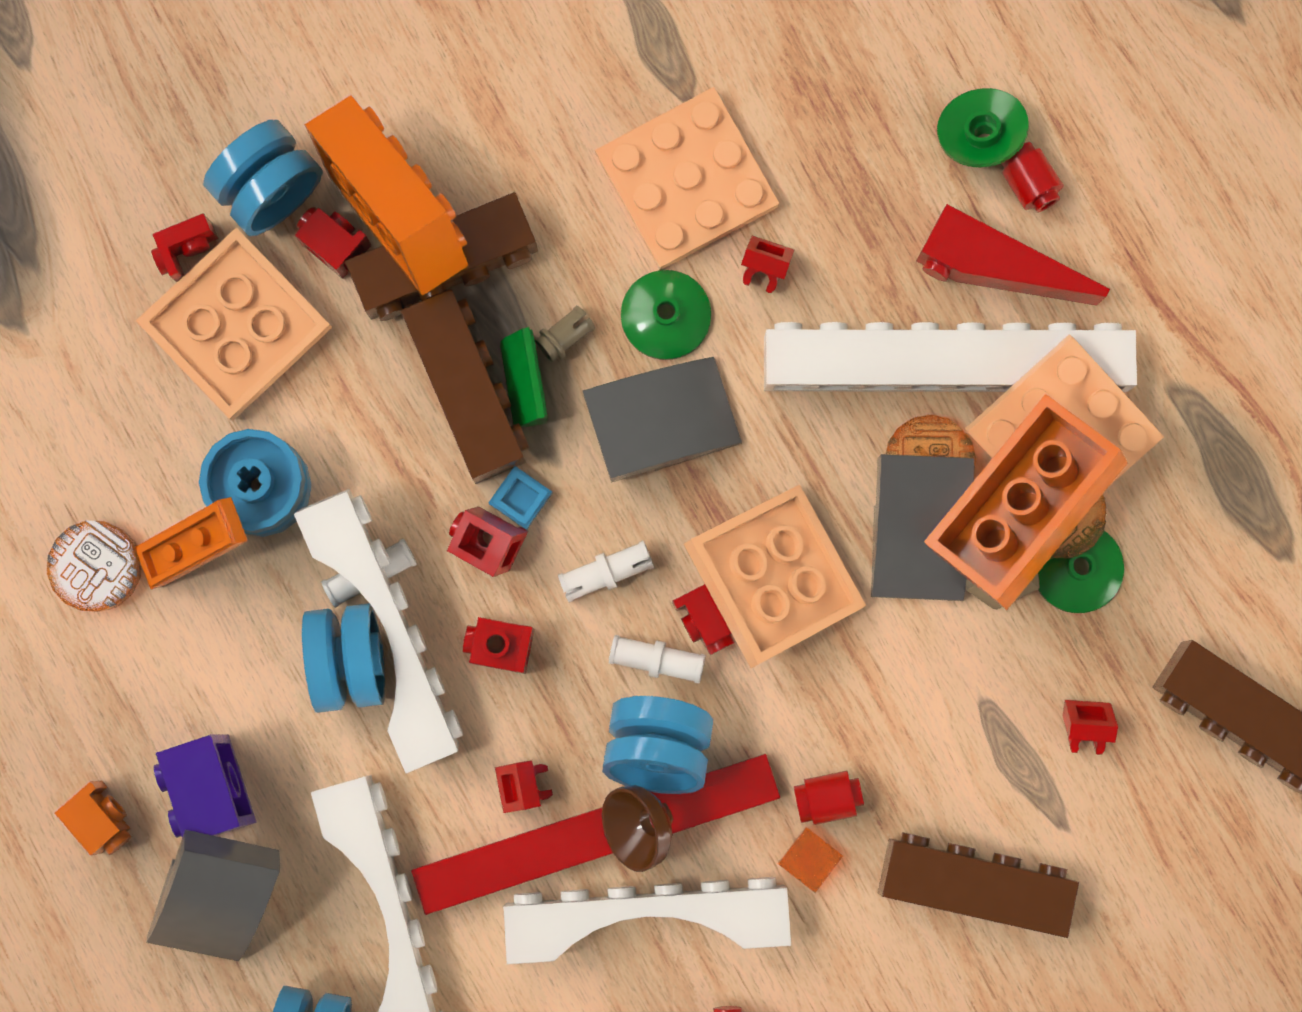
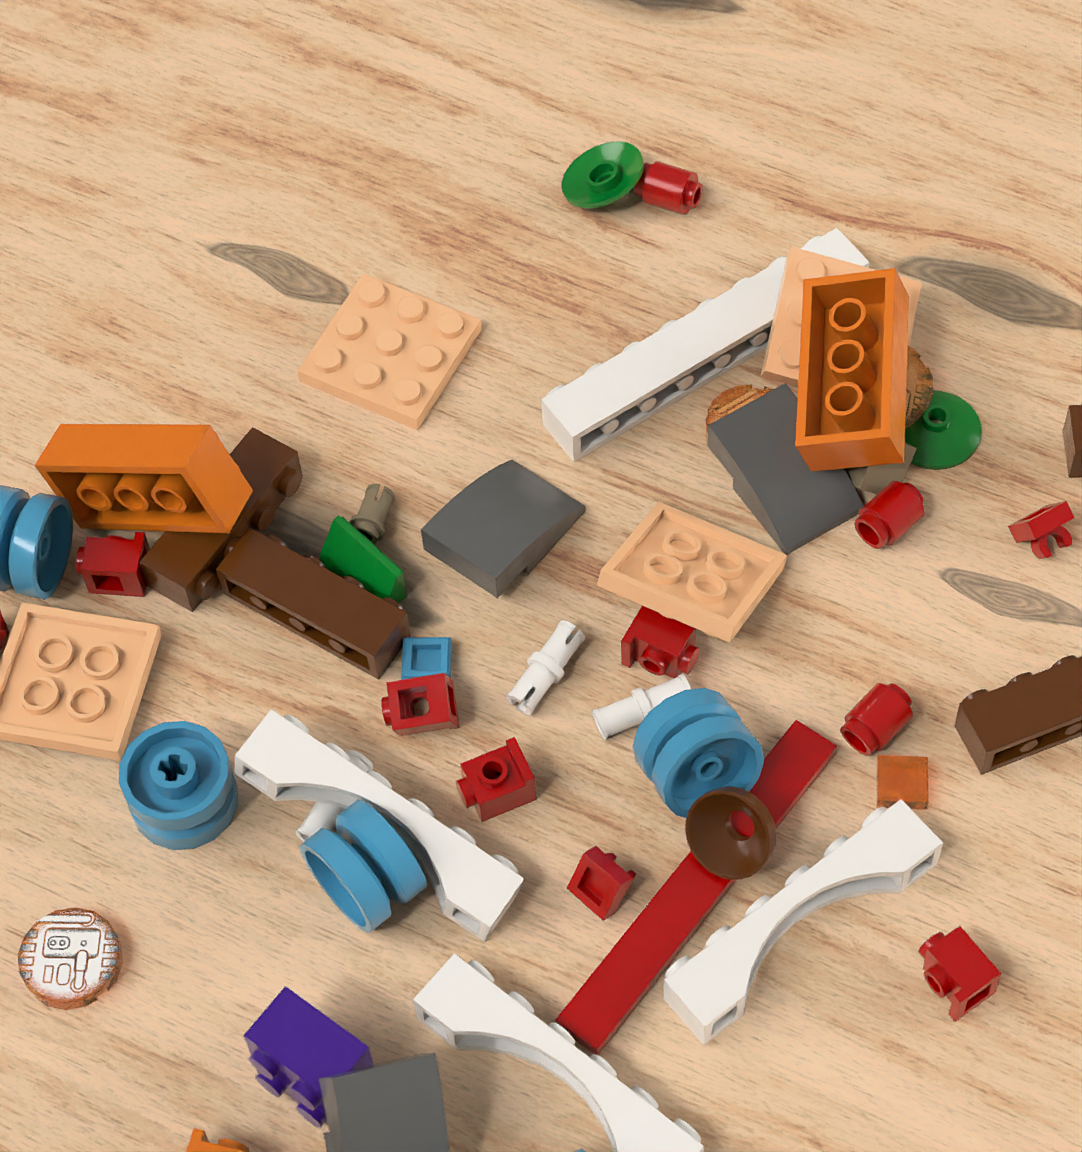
camera: 30 degrees left, 25 degrees down
orange tile [135,497,248,590] -> none
green dish [621,270,711,360] -> none
red tile [741,235,795,293] -> none
red slope [916,204,1110,306] -> none
none -> red brick [854,481,925,549]

